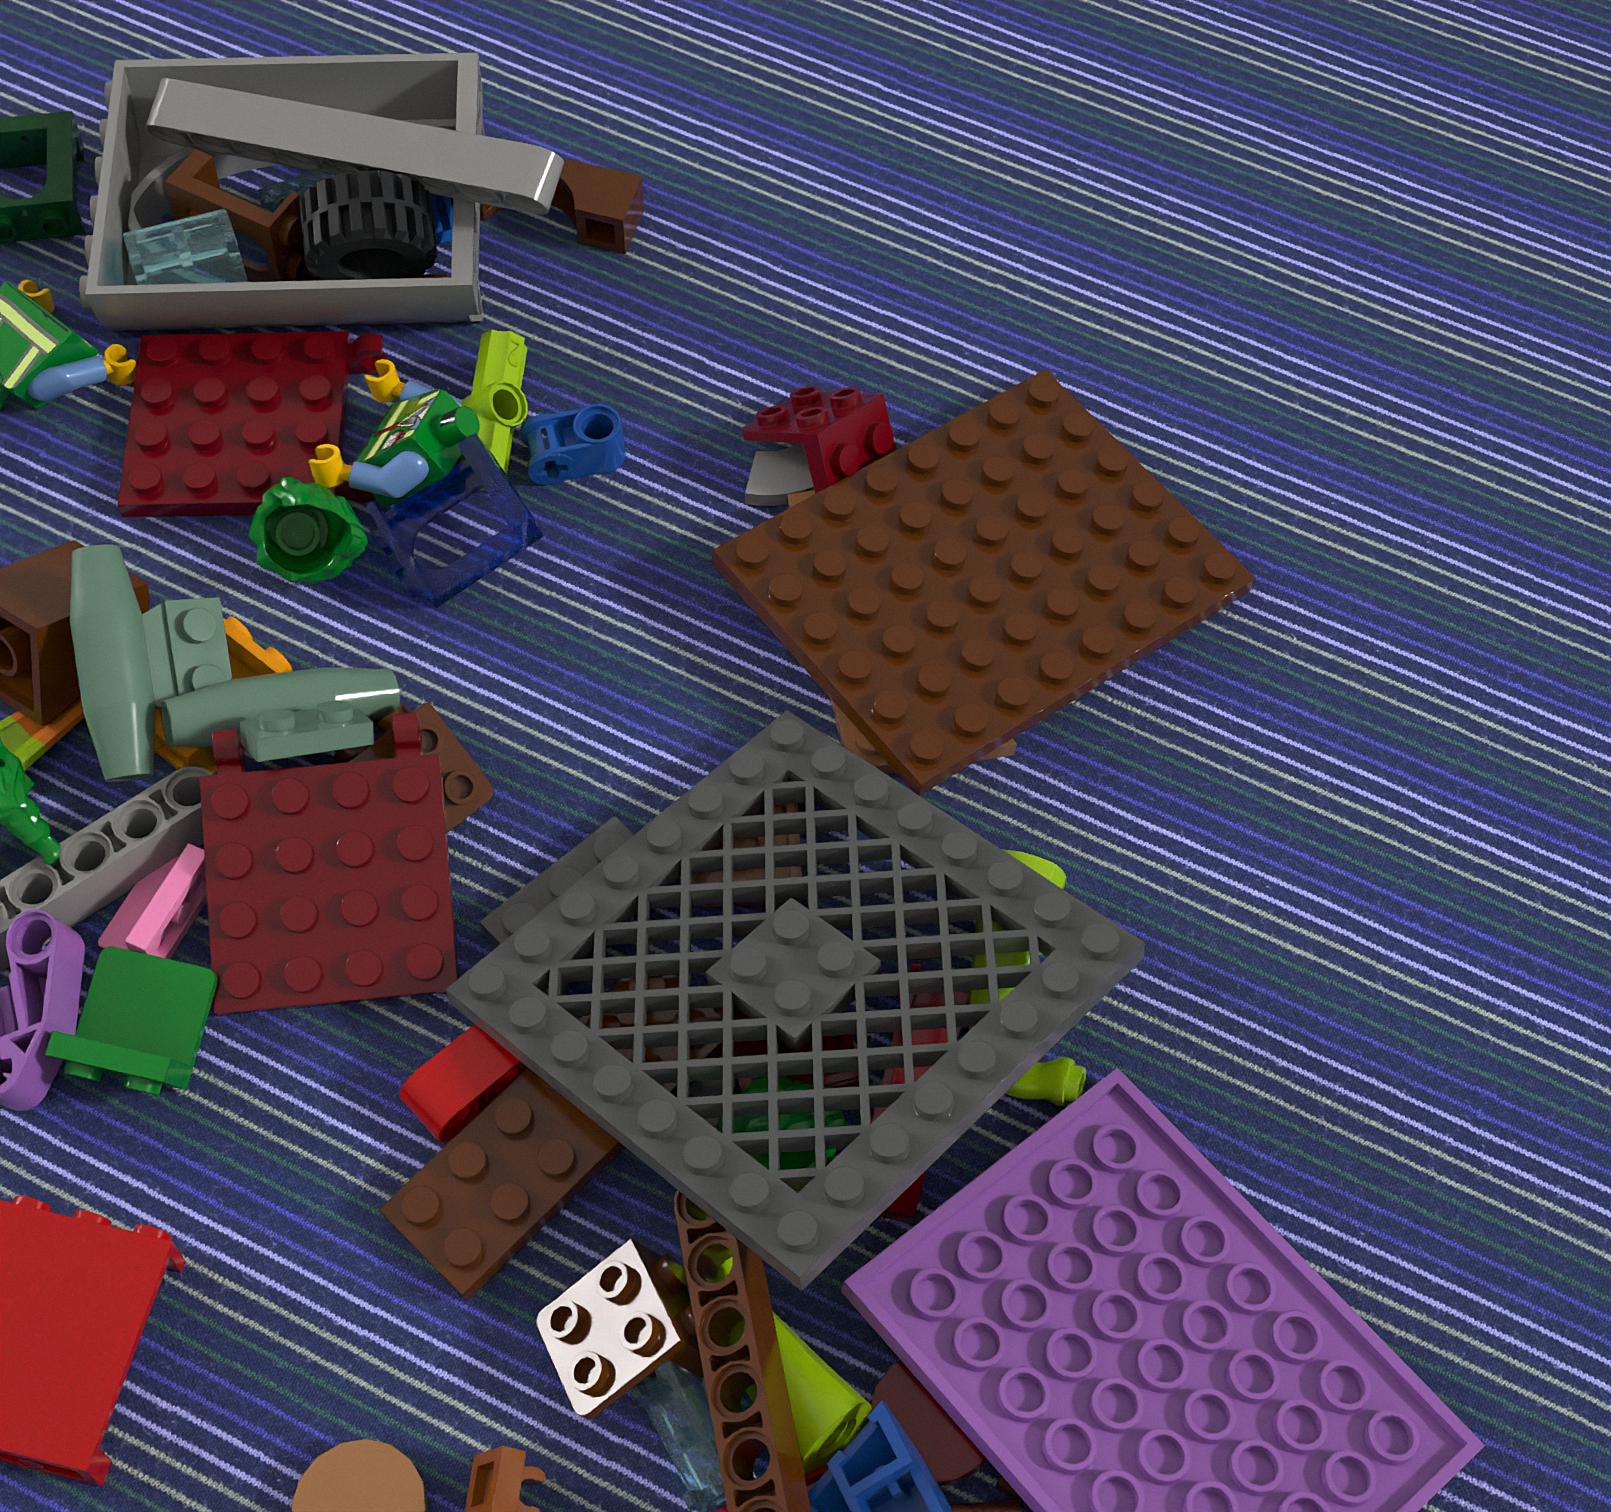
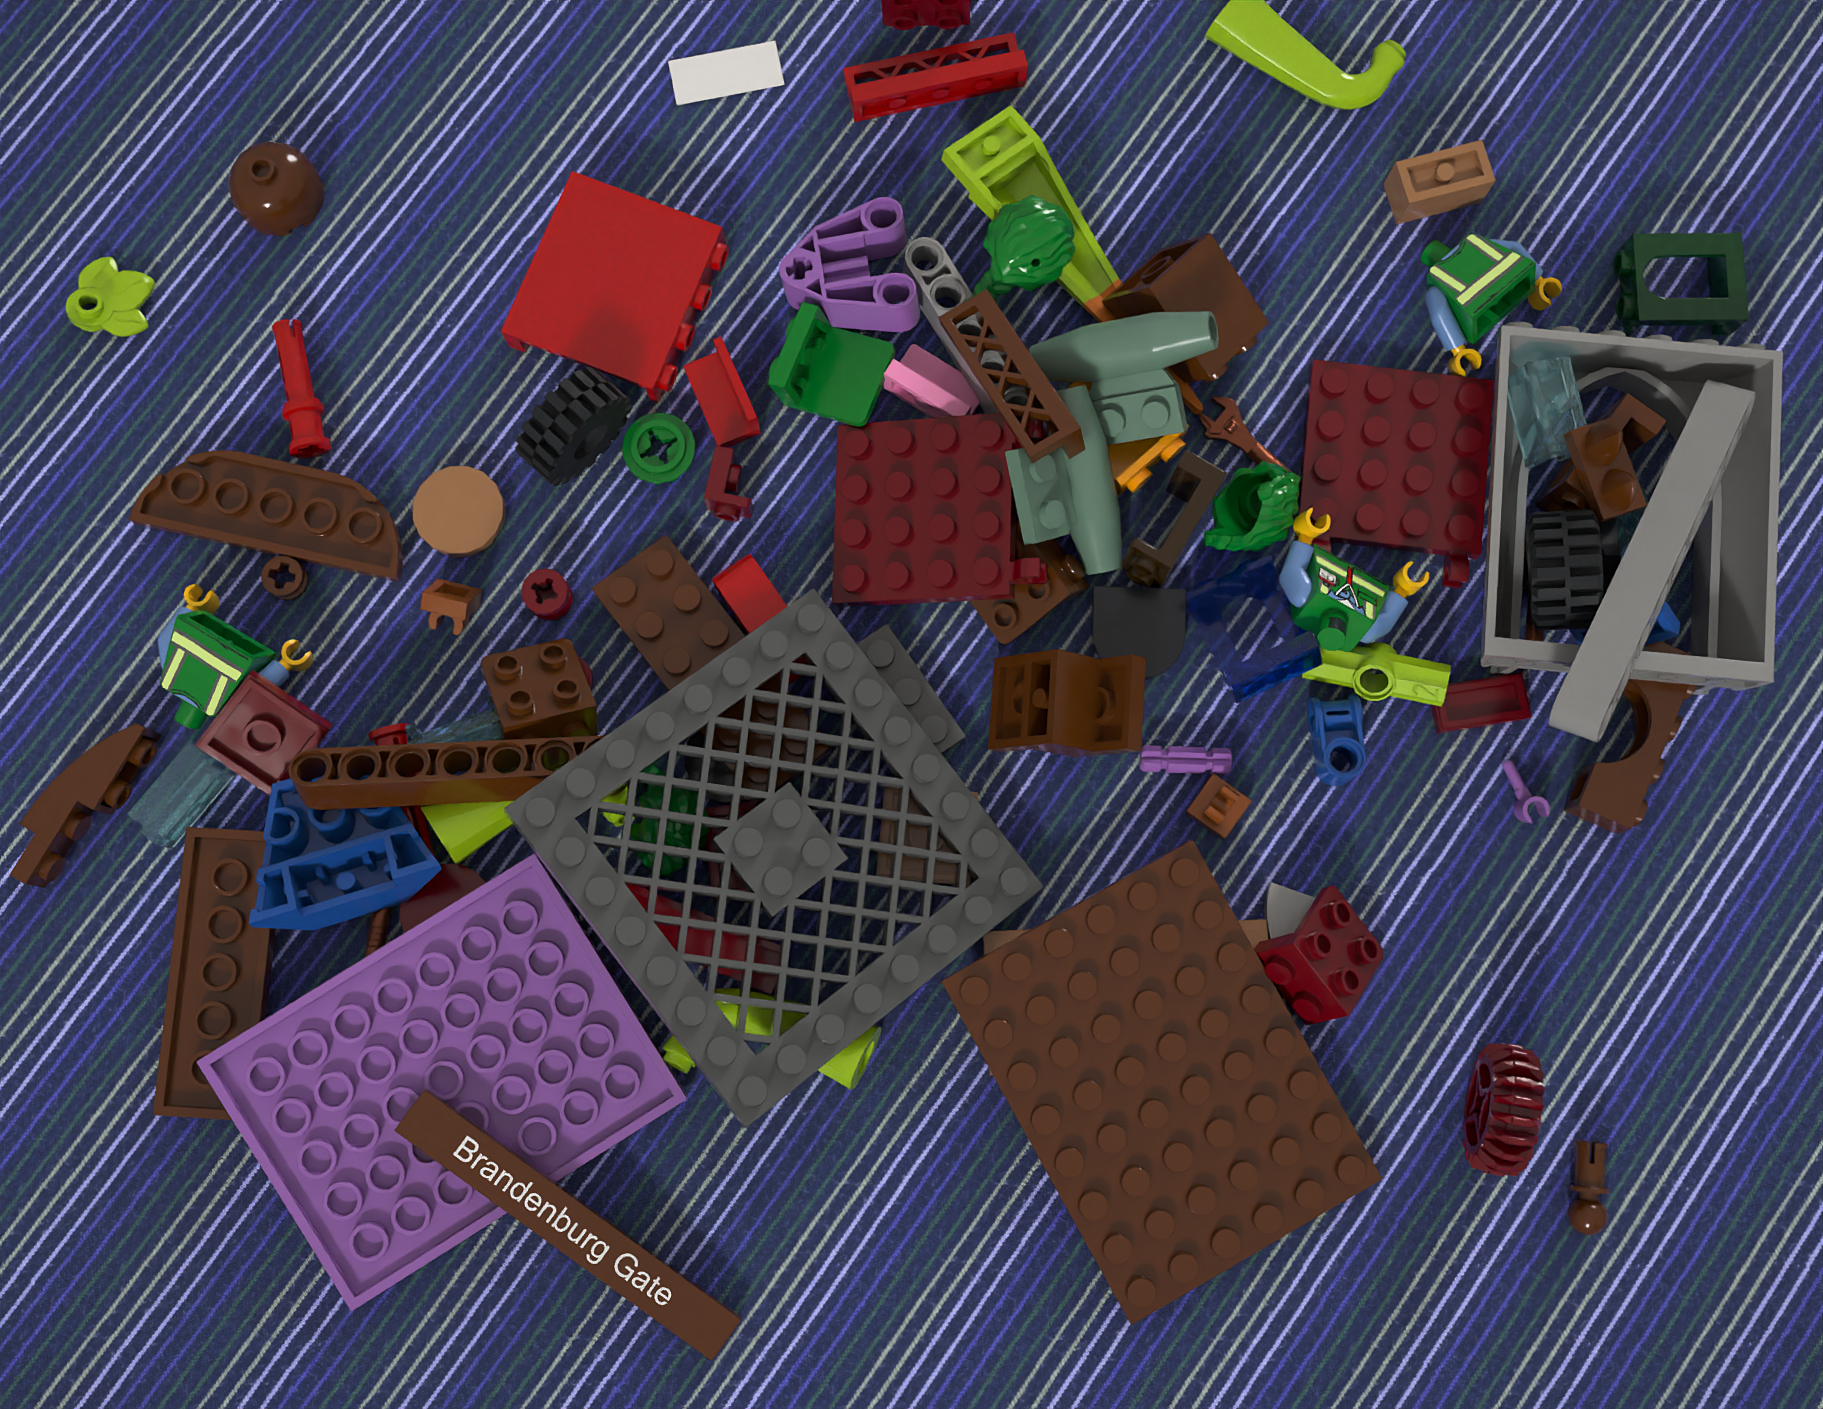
camera: 100 degrees right, 20 degrees up
none -> reddish brown tile [394,1088,741,1361]
none -> black tyre [515,367,632,486]
none -> dark red wheel [521,568,574,621]
none -> green gear [622,413,696,486]
none -> red panel [683,336,761,448]
none -> dark red bracket [704,446,753,522]
none -> reddish brown fence [938,289,1086,463]
none -> reddish brown bracket [988,649,1146,757]
none -> black tile [1091,586,1186,680]
none -> dark brown panel [1122,450,1227,588]
none -> medium lavender axle [1139,745,1232,774]
none -> dark orange tile [1185,773,1252,840]
none -> copper piece [1198,396,1301,483]
none -> dark red tile [1430,672,1532,734]
none -> dark red gear [1461,1043,1545,1177]
none -> medium lavender hand [1501,760,1550,823]
none -> reddish brown tile [1563,417,1647,523]
none -> reddish brown pin [1568,1140,1609,1235]

